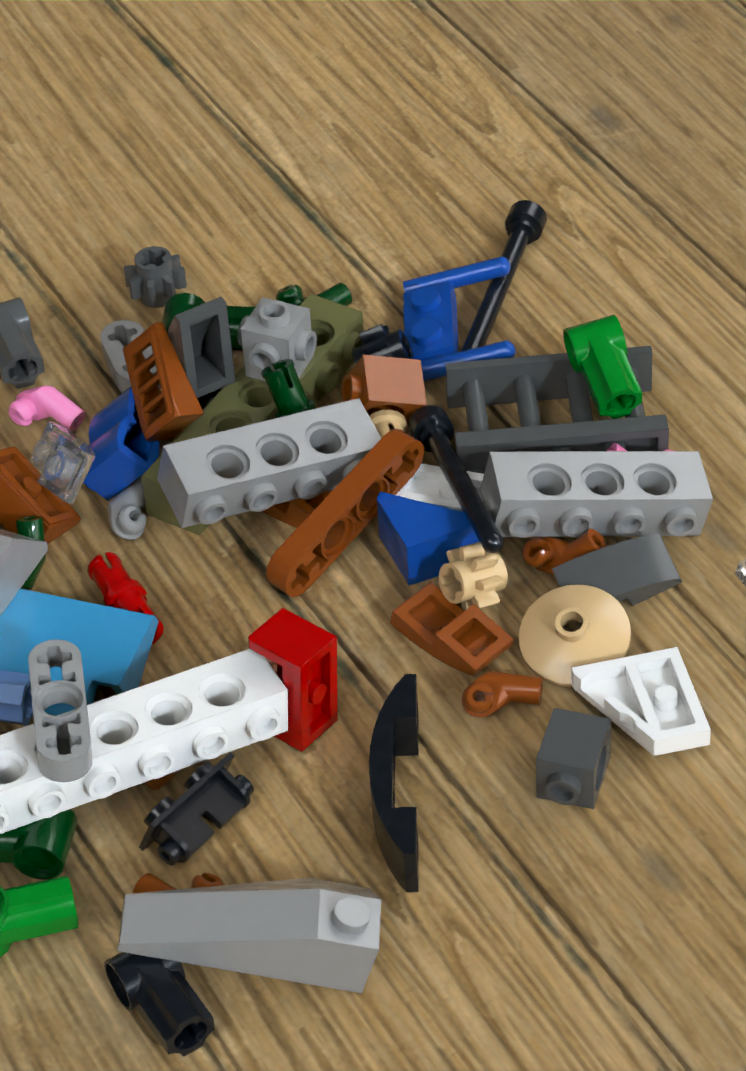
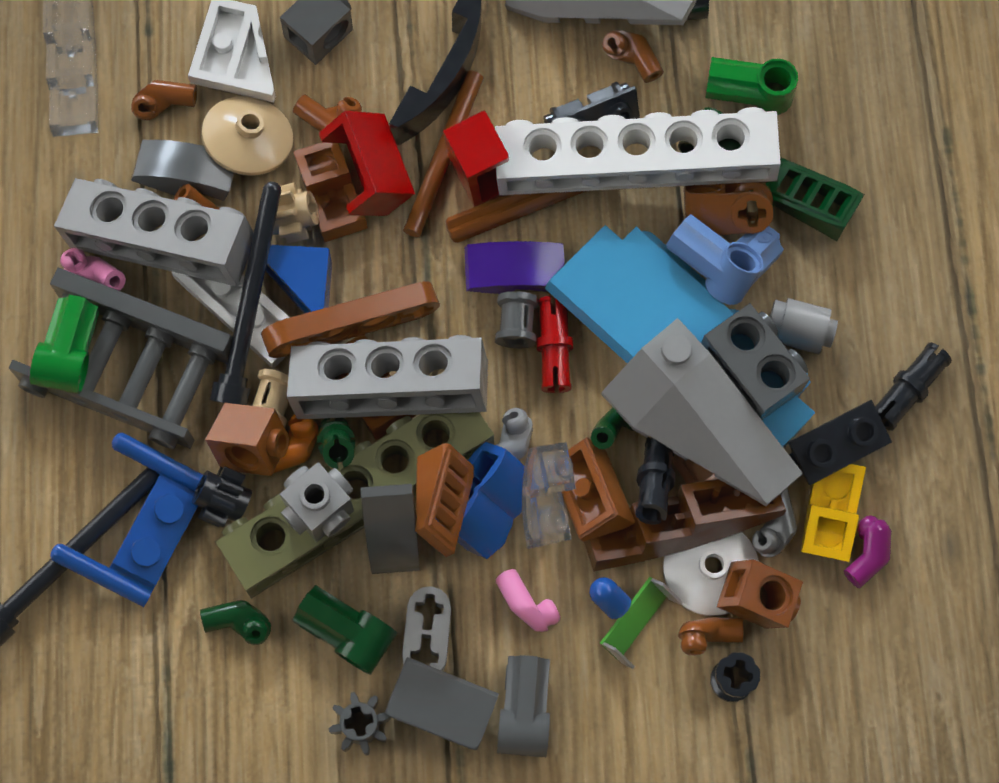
camera: 160 degrees left, 30 degrees up
light grey beam [28,639,92,782] -> none
none -> dark orange arm [131,80,197,120]
none -> red panel [319,111,415,216]
none -> dark grey slope [385,657,499,750]
none -> dark orange bar [403,70,484,238]
none -> dark purple slope [464,241,565,294]
none -> dark grey bush [495,291,539,349]

